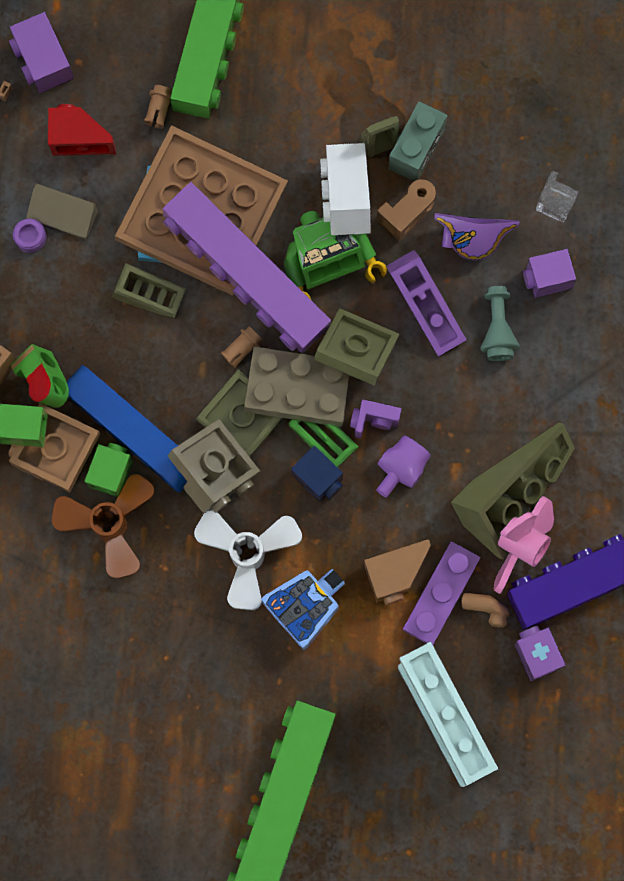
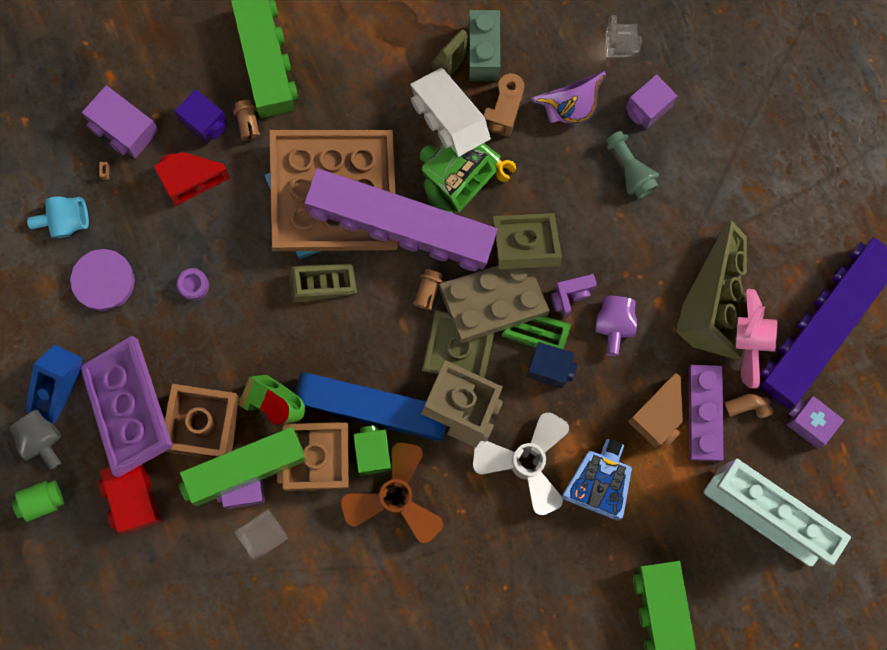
camera: 35 degrees left, 0 degrees up
dark tan slope [26,183,98,240] -> none
medium lavender slope [386,250,466,356] -> none
none -> dark purple brick [175,89,227,144]

